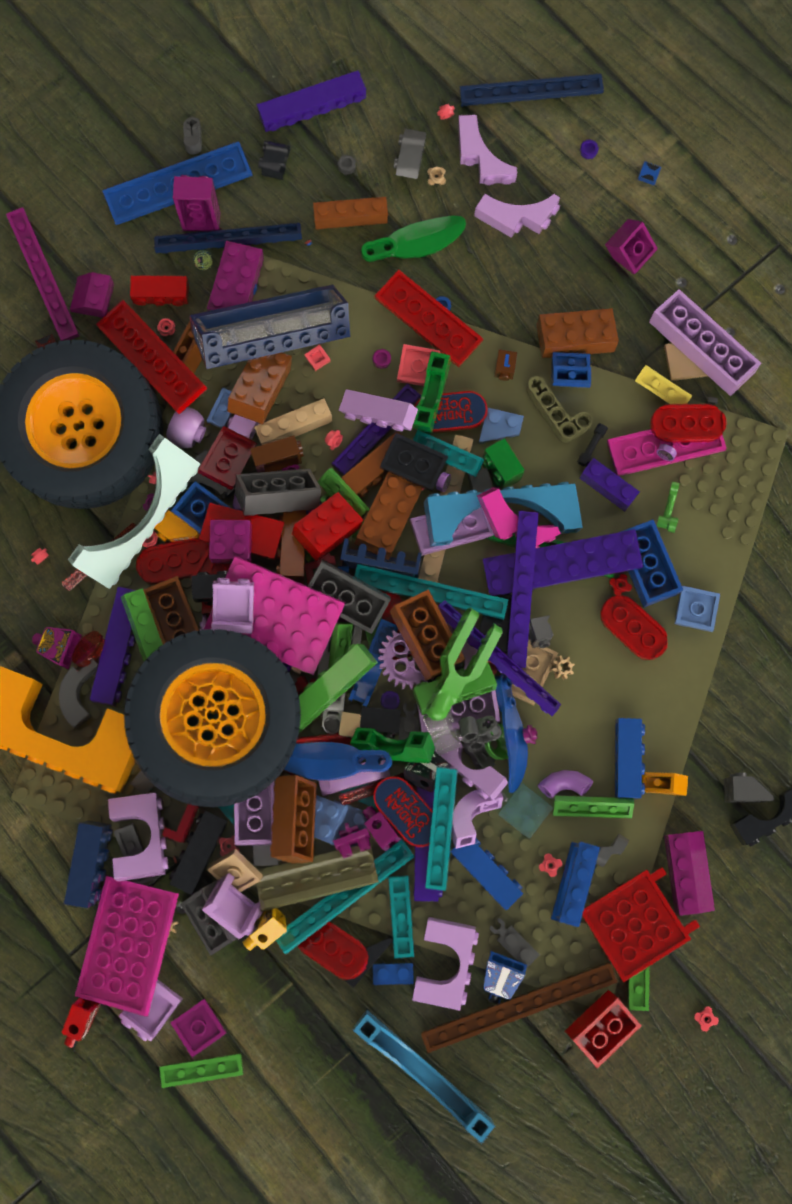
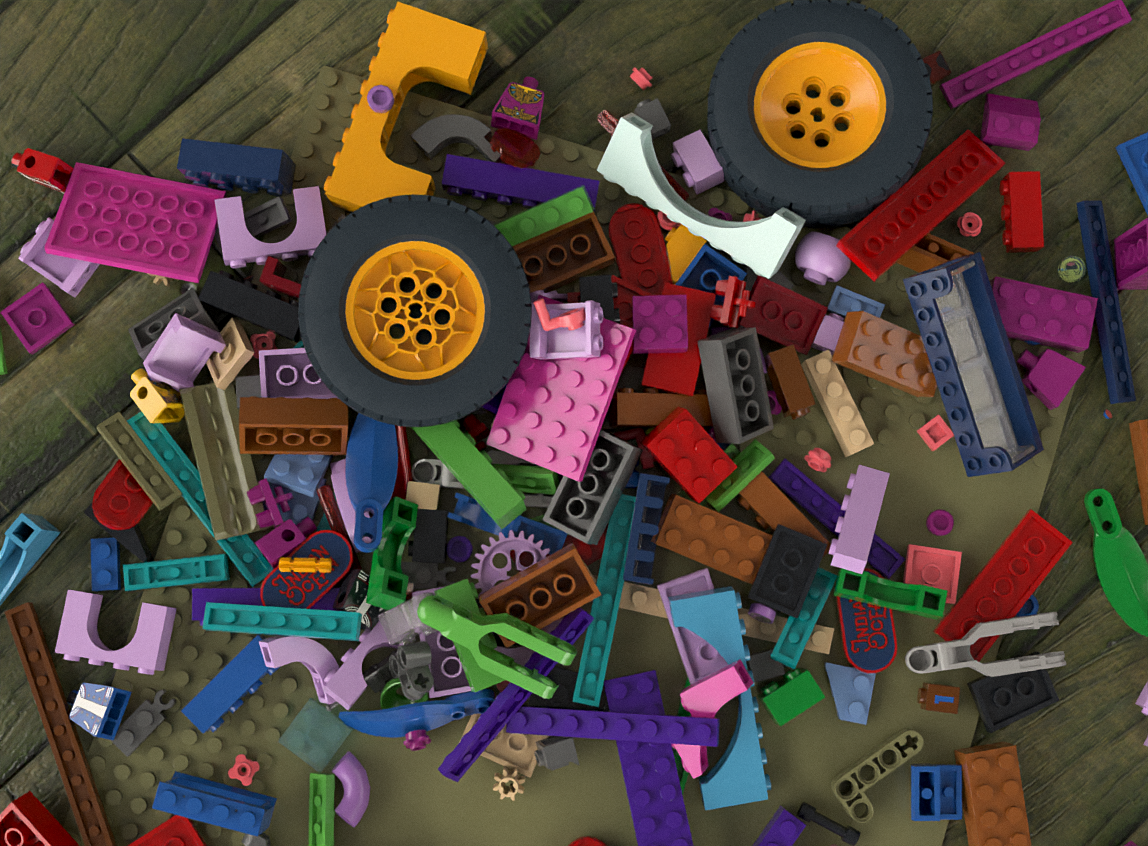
camera: 90 degrees right, 5 degrees up
none -> olive plate [97,412,182,511]
none -> light orange axle [279,557,332,573]
none -> medium lavender tile [367,85,394,113]
none -> coral plate [533,298,586,331]
none -> dark grey brick [634,98,671,140]
none -> lavender brick [671,130,724,194]
none -> red hips [710,276,756,328]
none -> light grey piece [905,612,1066,677]
none -> black plate [967,652,1059,733]
none -> magenta torso [1016,349,1086,410]

